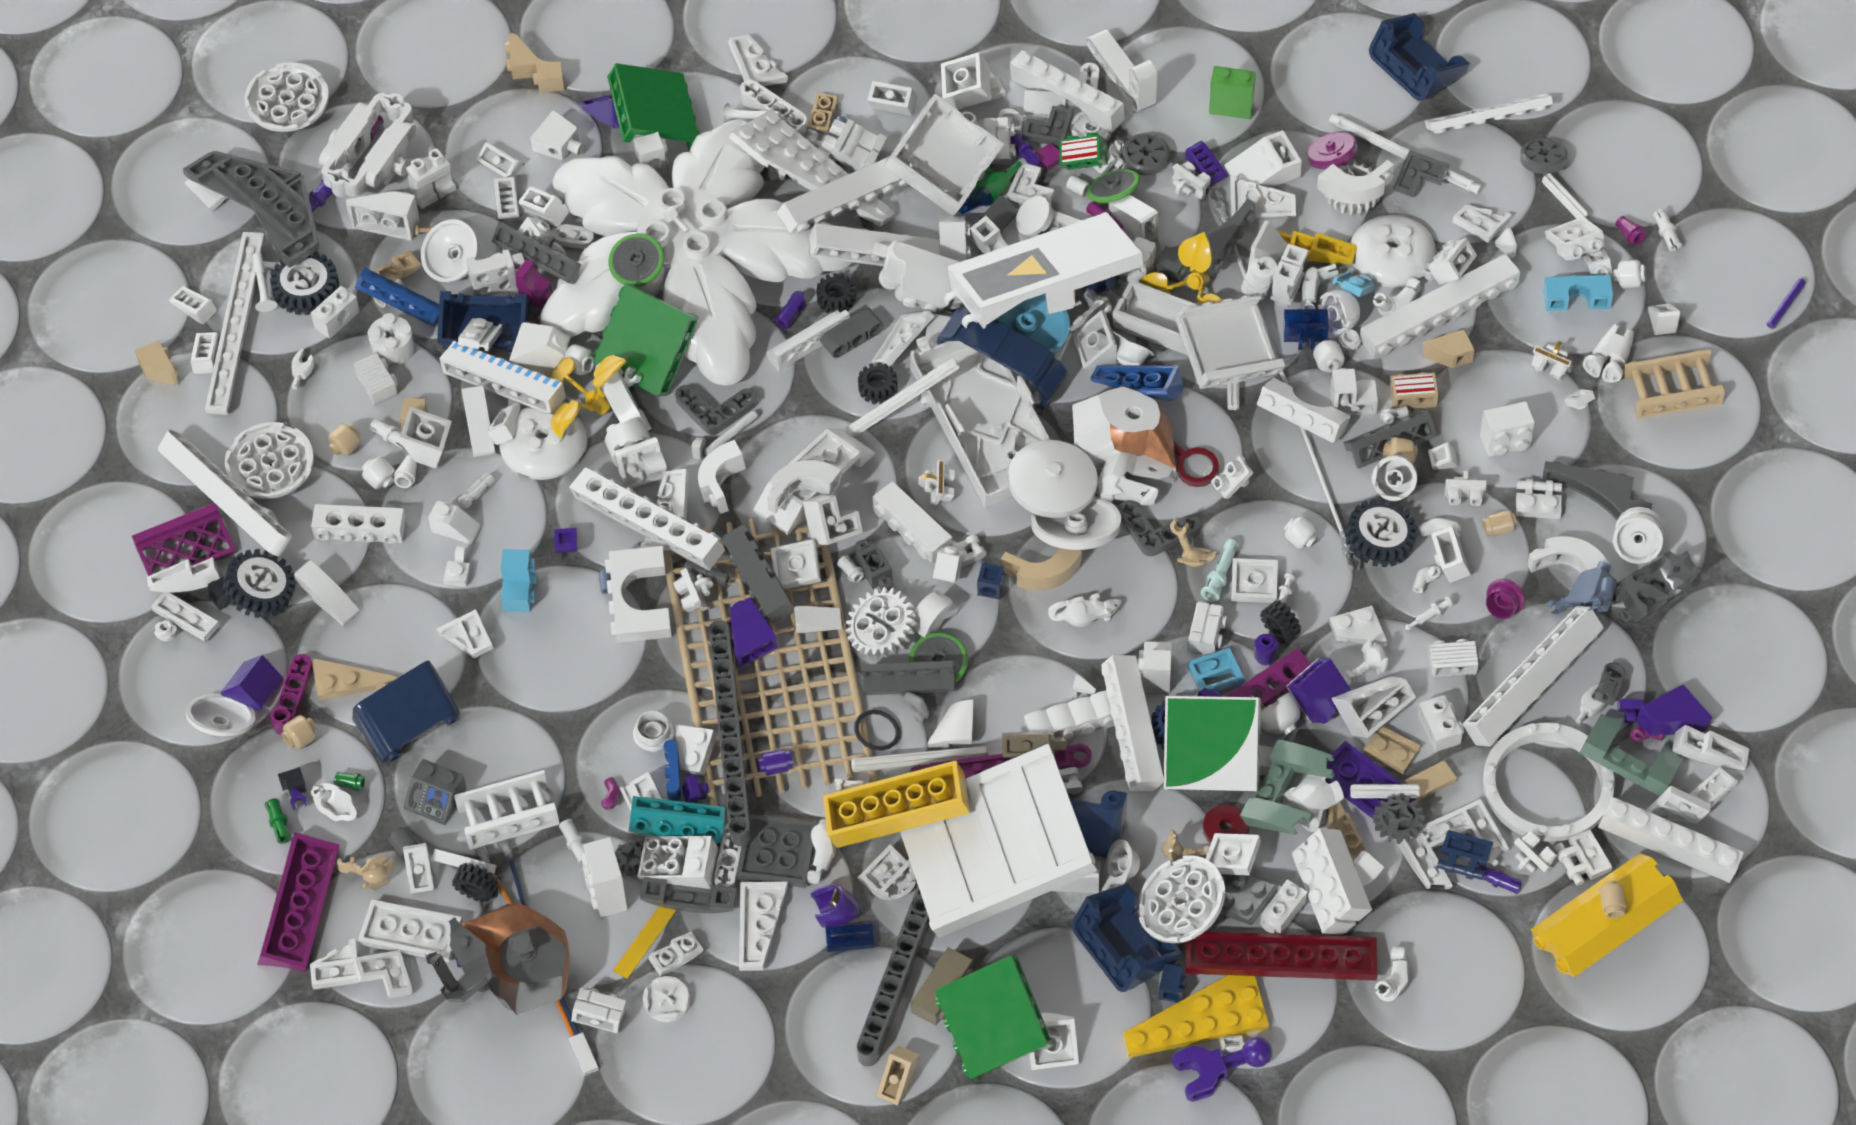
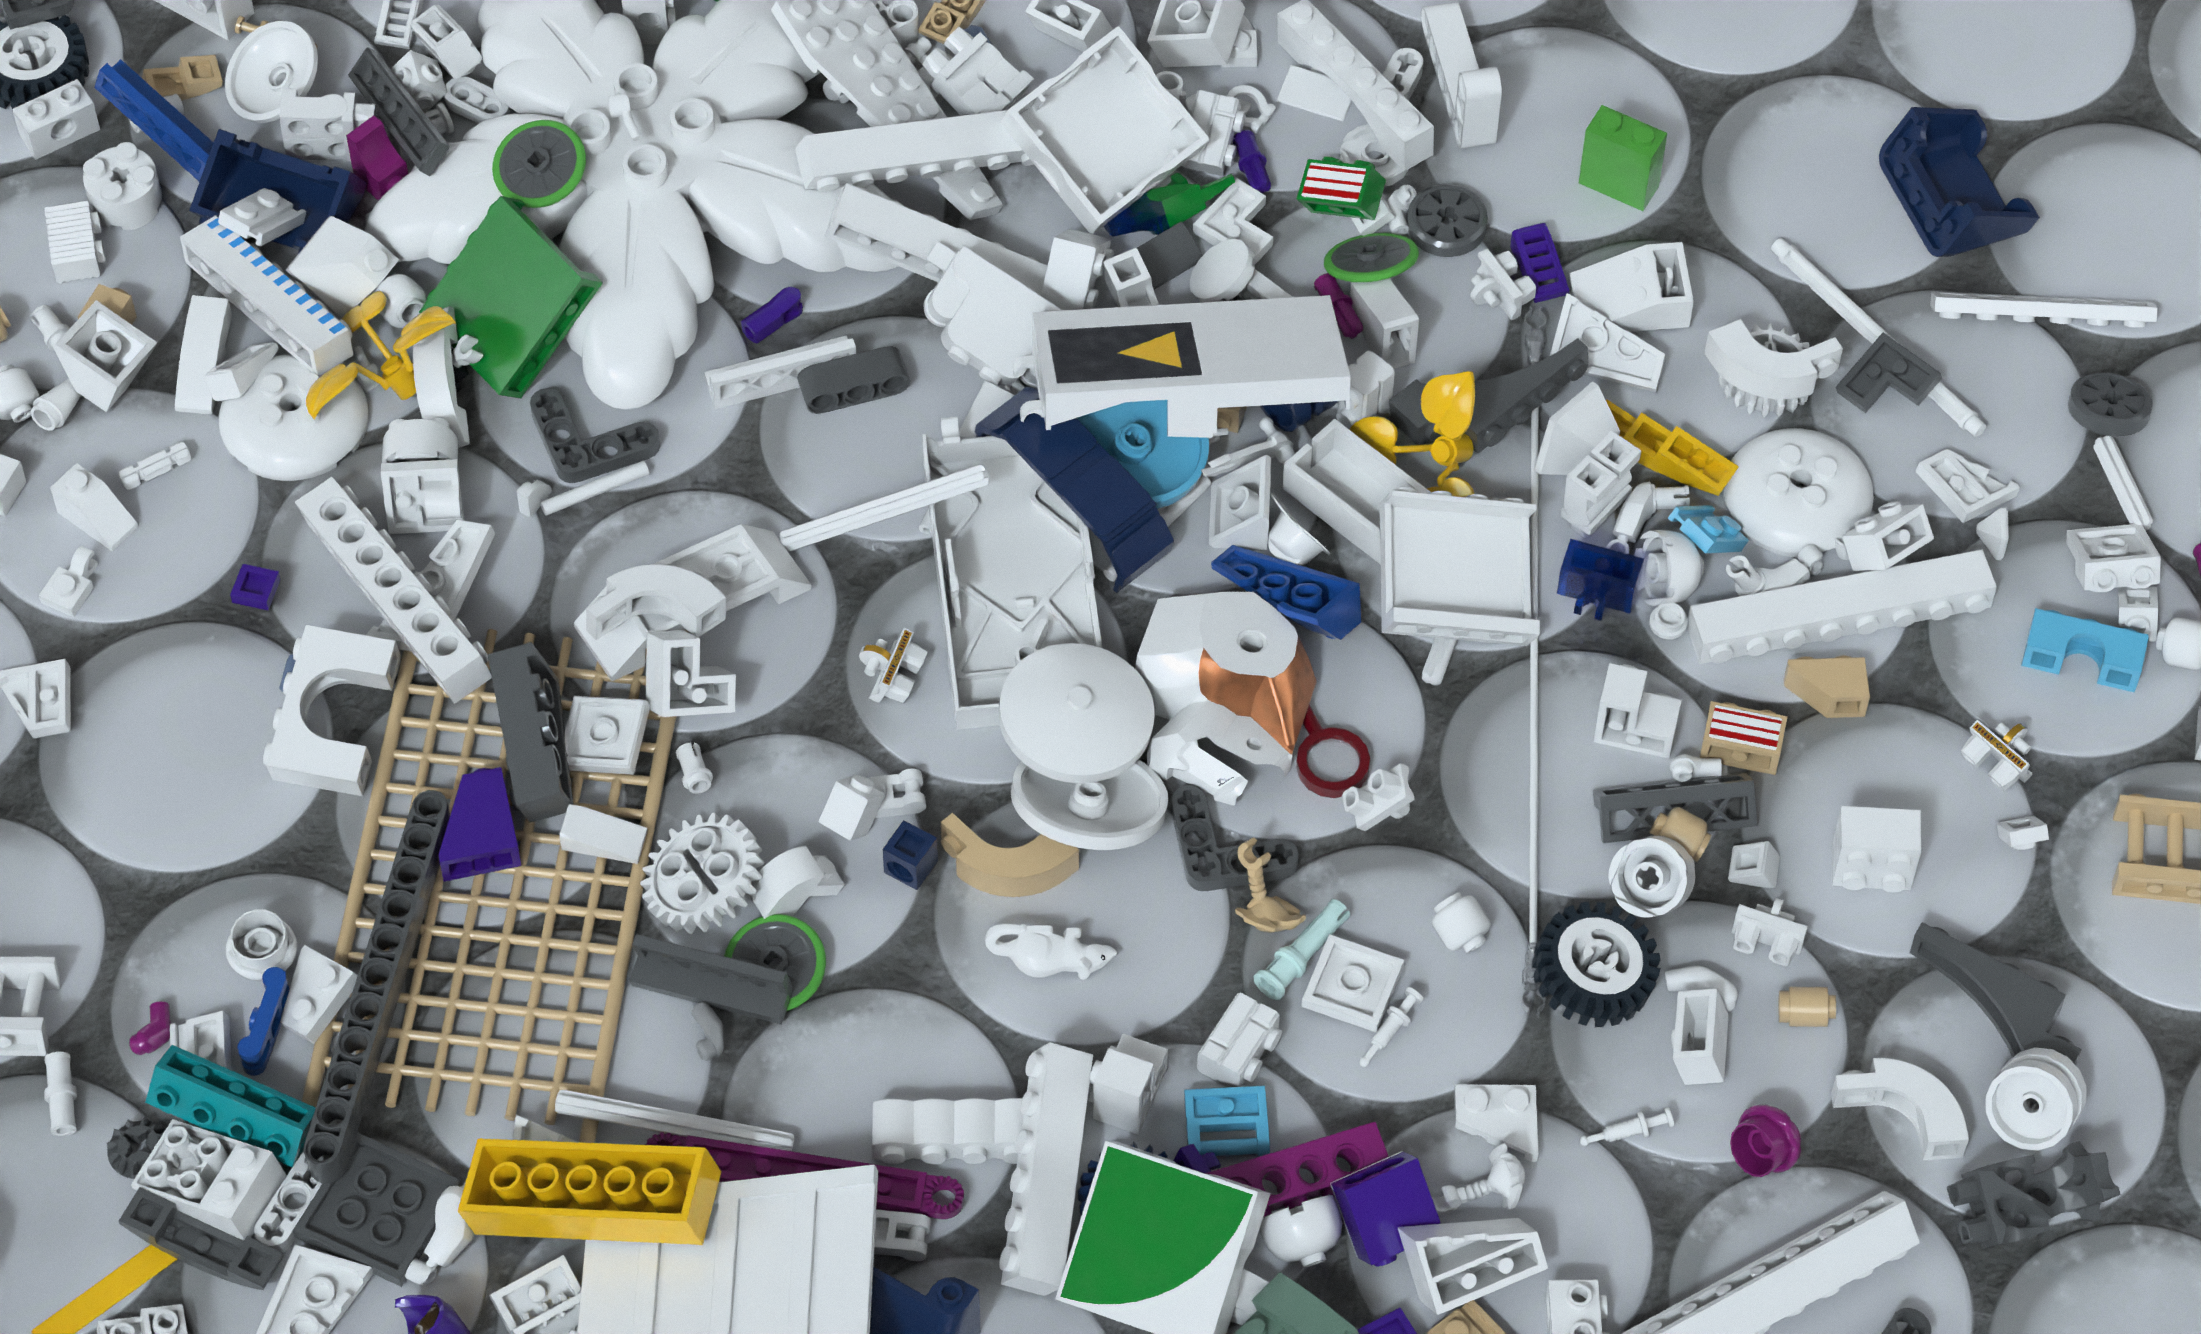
camera: 15 degrees right, 0 degrees up
medium azure brick [501,549,537,612] -> none
white brick [580,837,627,918] -> none
white hips [673,568,713,612] -> none
dark purple tile [682,775,709,804] -> none
dark grey pin [684,560,731,587] -> none
white arch [698,440,746,514] -> none
dark purple brick [758,749,793,776] -> none
black tyre [816,273,856,313] -> none
black piece [854,710,900,751] -> none
dark grey piece [856,539,893,591] -> none
black tyre [858,362,898,405] -> none
white wing [871,311,934,367] -> none
white brick [873,481,952,564] -> none
white slope [928,700,974,748] -> none
dark tan hinge [1002,732,1067,757] -> none
dark grey plate [1022,106,1073,146] -> none
magenta tile [1035,143,1060,171] -> none
white hinge [1066,175,1090,197] -> none
white slope [1073,674,1096,700] -> none
white piece [1241,256,1277,300] -> none
dark purple brick [1254,634,1278,665] -> none
white arch [1257,378,1350,443] -> none
black tyre [1260,600,1301,644] -> none
wheel [1306,132,1358,170] -> none
white head [1313,340,1345,373] -> none
white arm [1412,566,1441,593] -> none
white brick [1428,639,1478,678] -> none
white plate [1515,479,1562,519] -> none
sand blue torso [1547,561,1617,614] -> none
white piece [1583,324,1634,382] -> none

